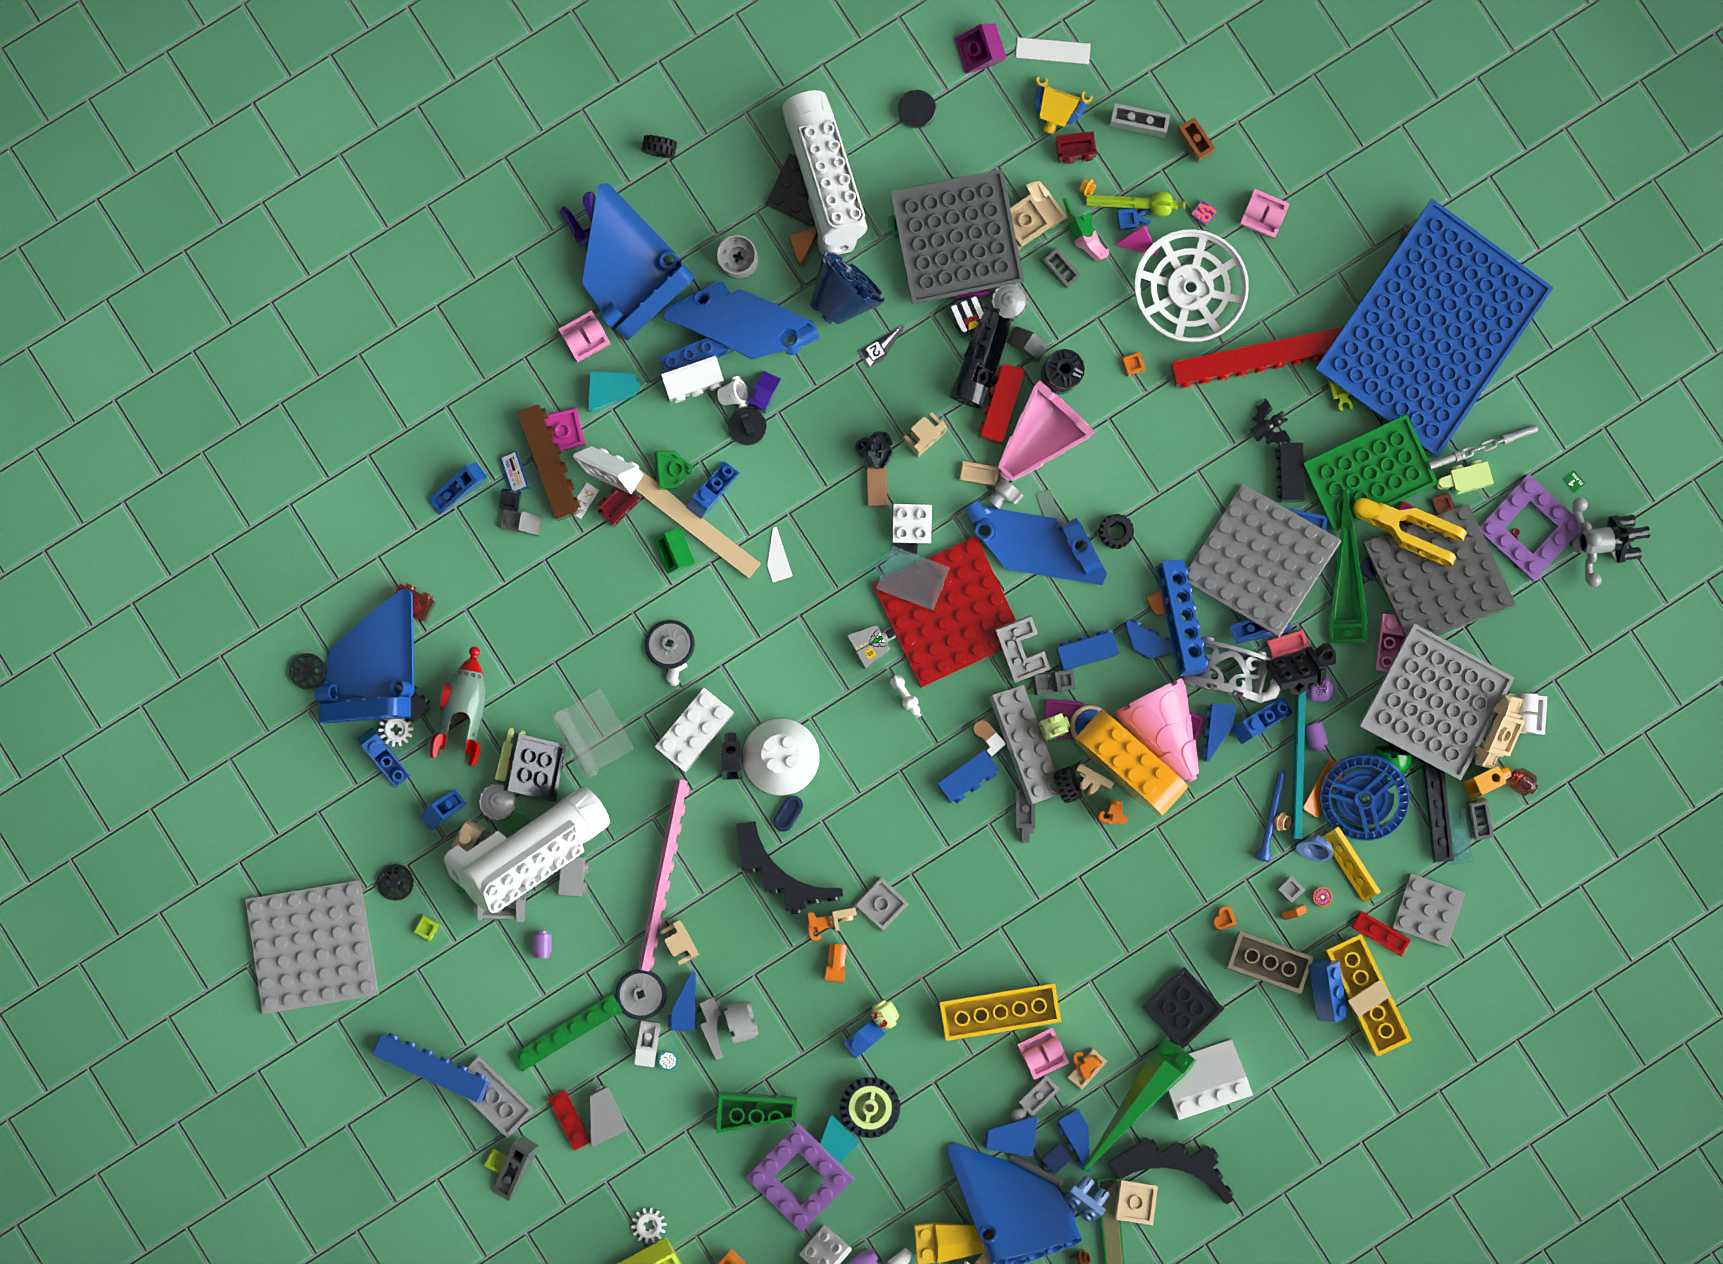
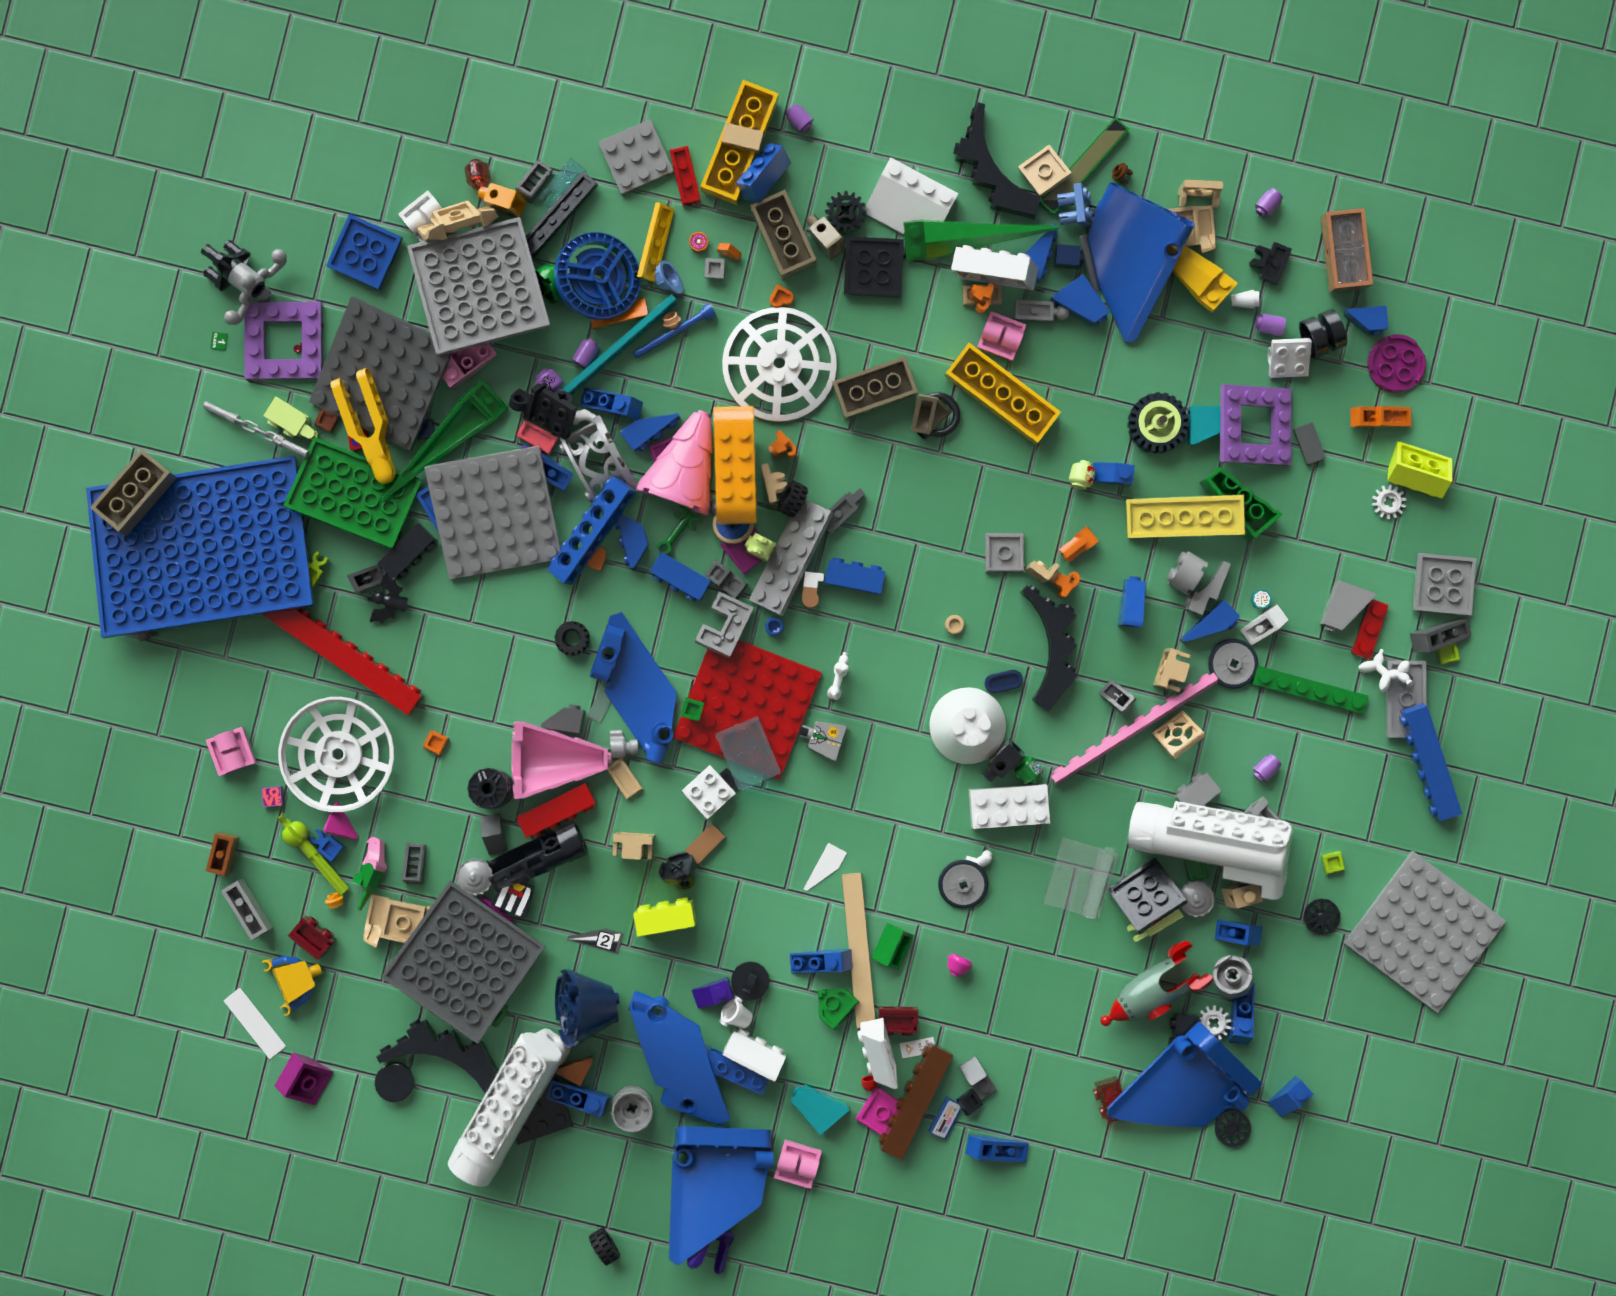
camera: 130 degrees left, 5 degrees up
none -> dark tan brick [90,449,177,536]
none -> blue plate [326,214,403,290]
none -> dark grey slope [347,564,383,594]
none -> black arch [376,1019,499,1093]
none -> dark grey slope [541,704,585,733]
none -> blue slope [547,1080,611,1117]
none -> neon yellow brick [633,897,697,937]
none -> green bar [657,505,702,555]
none -> green tile [680,697,704,721]
none -> white dish [722,307,837,422]
none -> blue tile [765,617,784,636]
none -> medium lavender brick [786,104,814,133]
none -> dark tan torso [806,214,845,261]
none -> black gear [825,191,867,234]
none -> dark tan brick [832,356,918,420]
none -> red hinge [861,1075,877,1092]
none -> dark tan slope [911,394,952,434]
none -> black piece [916,392,961,440]
none -> tan tile [945,615,964,634]
none -> dark pink cone [947,953,972,978]
none -> white brick [951,245,1039,290]
none -> green head [1014,756,1043,785]
none -> dark grey slope [1099,679,1137,713]
none -> blue slope [1118,576,1146,628]
none -> light yellow plate [1126,495,1245,538]
none -> tan piece [1152,710,1205,759]
none -> light grey brick [1213,955,1253,999]
none -> blue slope [1268,1076,1314,1117]
none -> dark grey tile [1293,423,1326,465]
none -> white piece [1358,649,1413,692]
none -> light grey plate [1412,553,1477,616]

